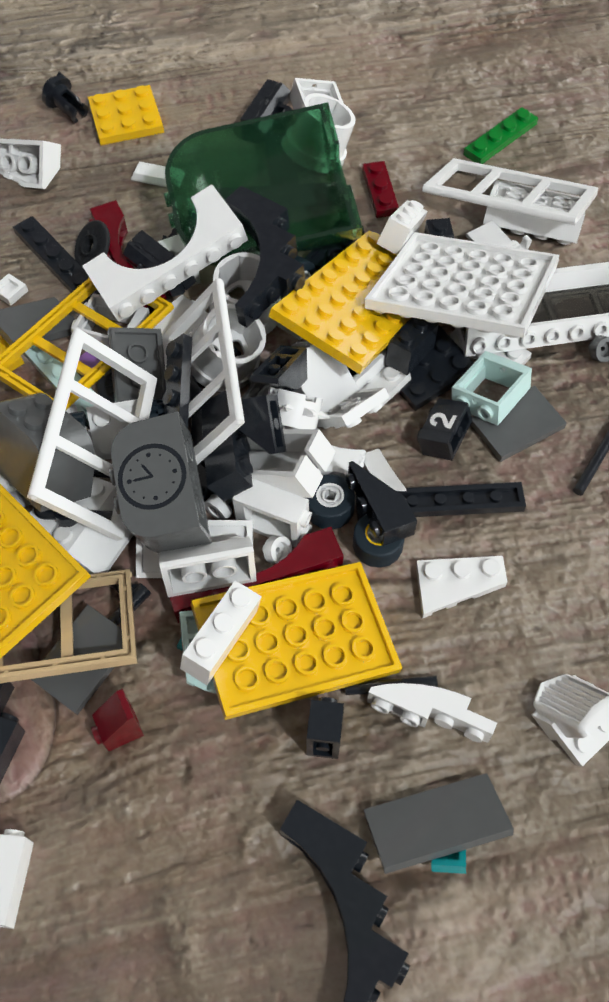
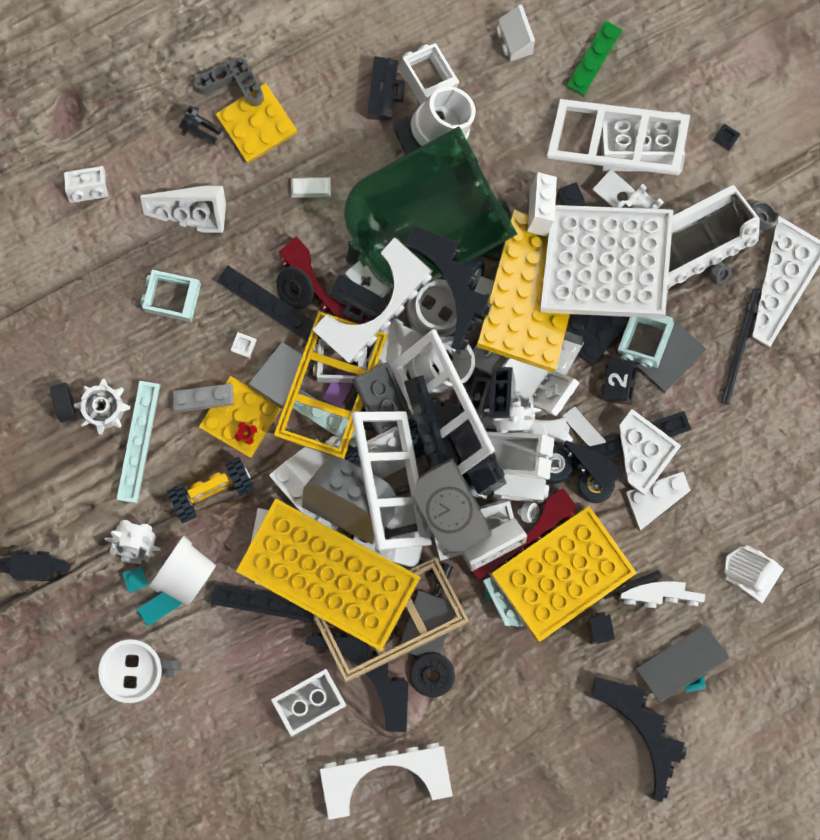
camera: 15 degrees left, 20 degrees up
dark red slope [91,689,144,752] -> none
white brick [180,580,262,685] -> none
black slope [239,395,286,454] -> none
dark red plate [362,161,399,218] -> none
none -> dark grey beam [194,57,264,106]
none -> black wheel [410,653,455,697]
none -> white slope [496,5,535,61]
none -> white plate [619,409,681,495]

